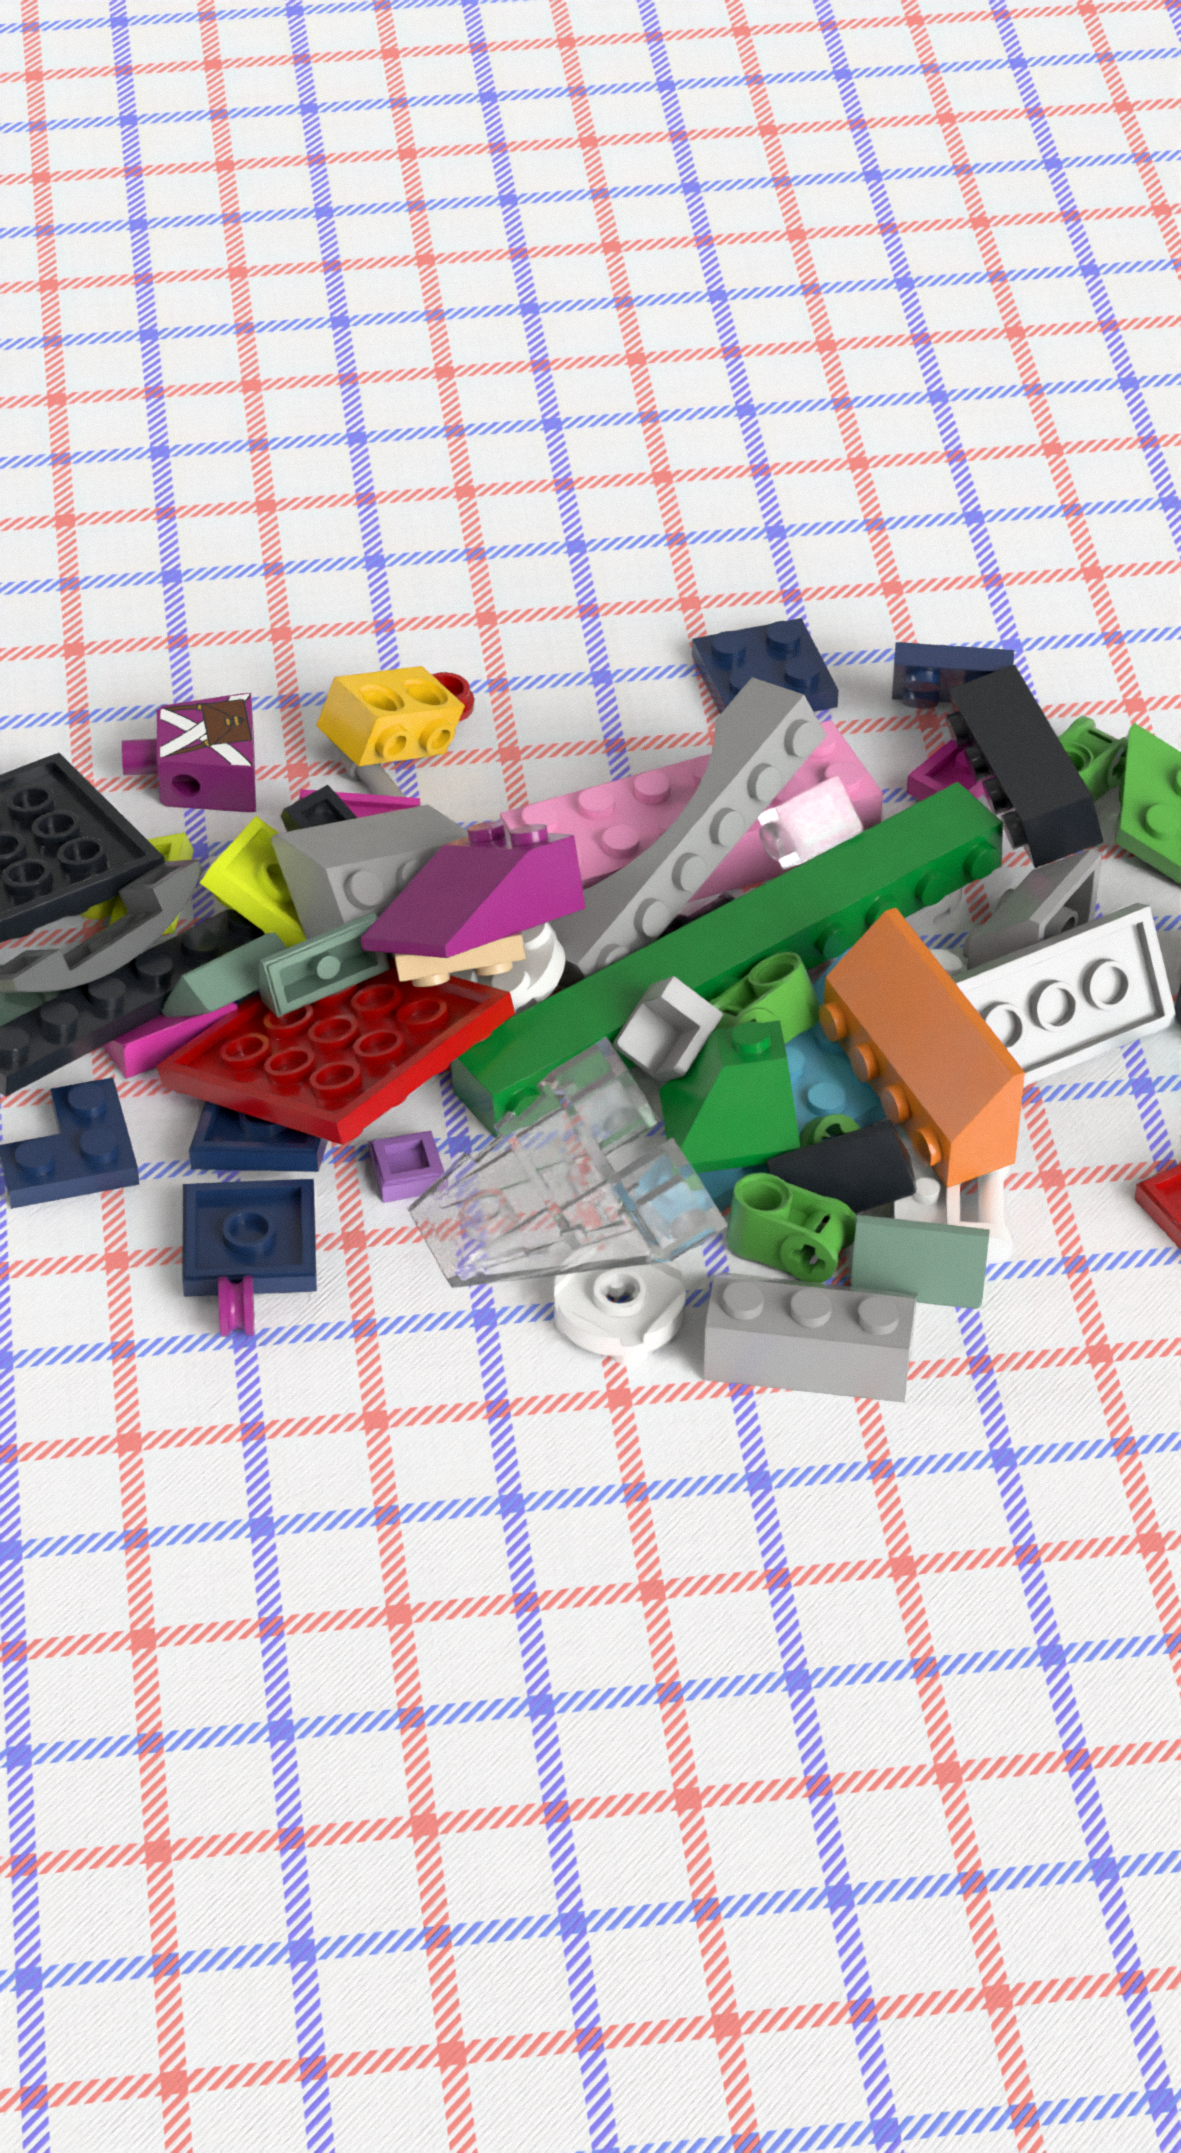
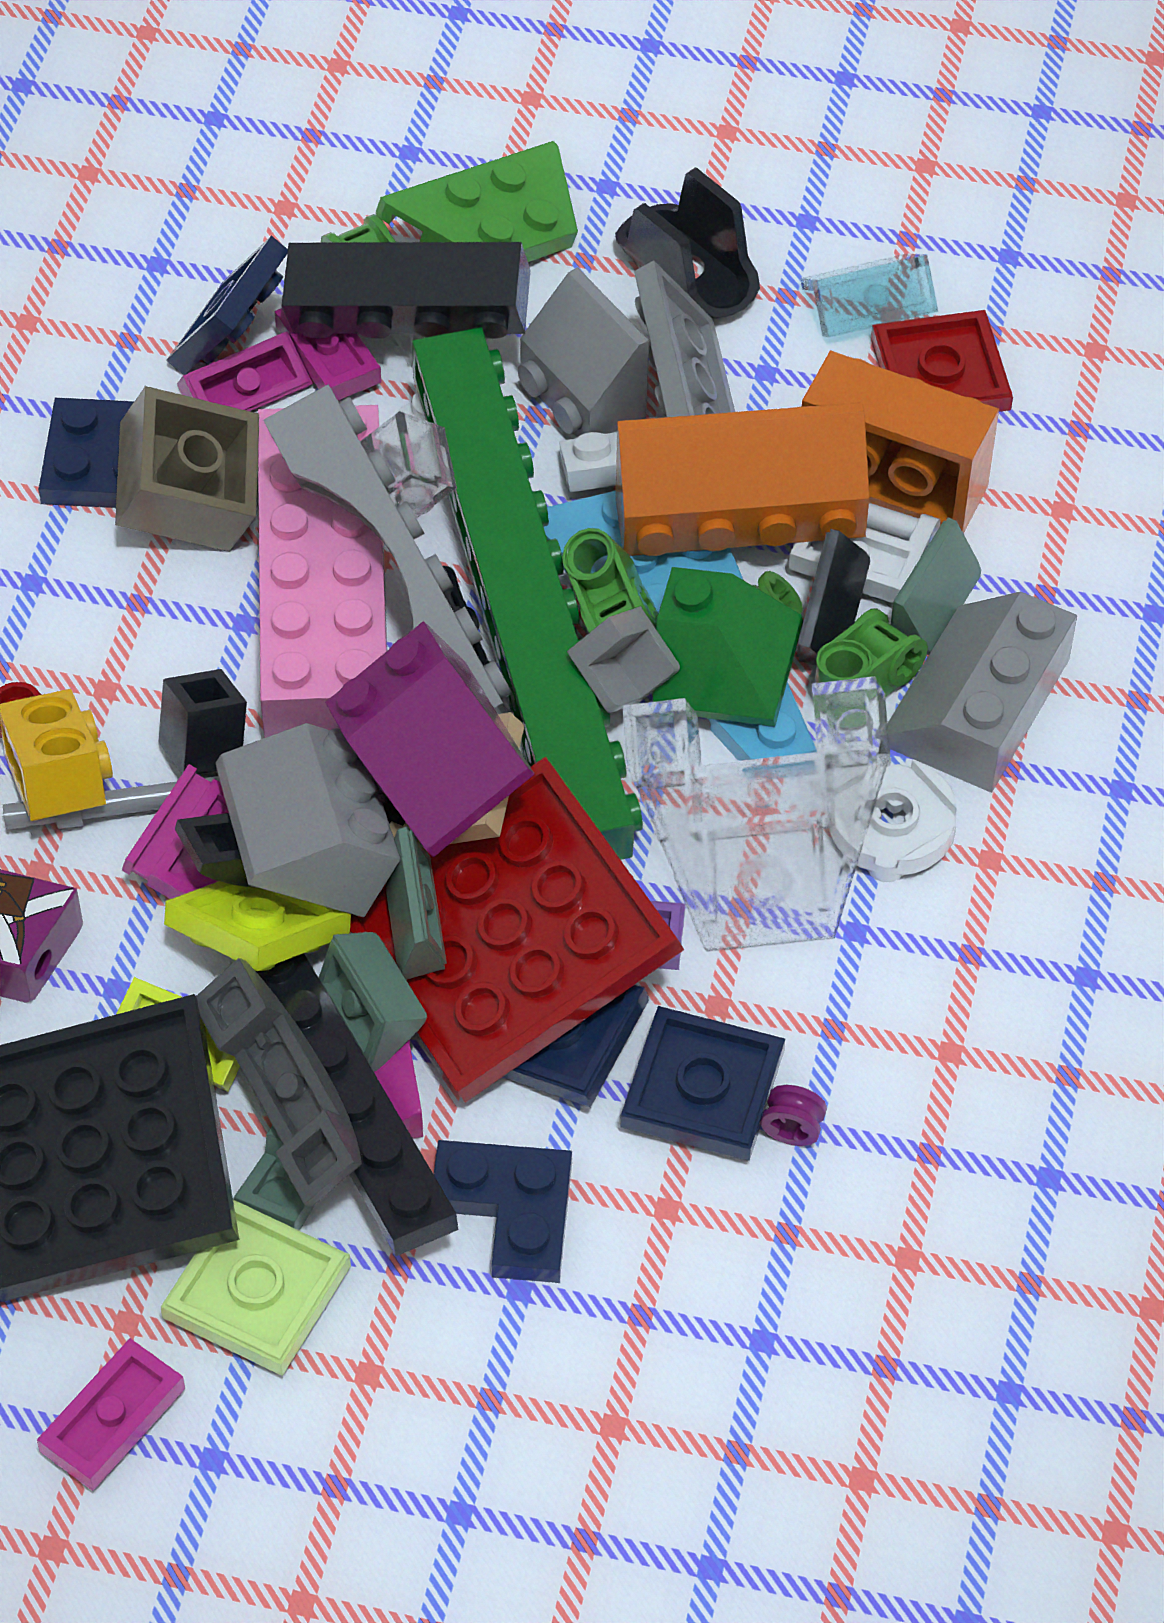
camera: 70 degrees left, 10 degrees up
none -> dark tan brick [115,386,259,552]
none -> black brick [158,669,247,775]
none -> dark pink slope [177,331,313,412]
none -> orange brick [801,350,999,534]

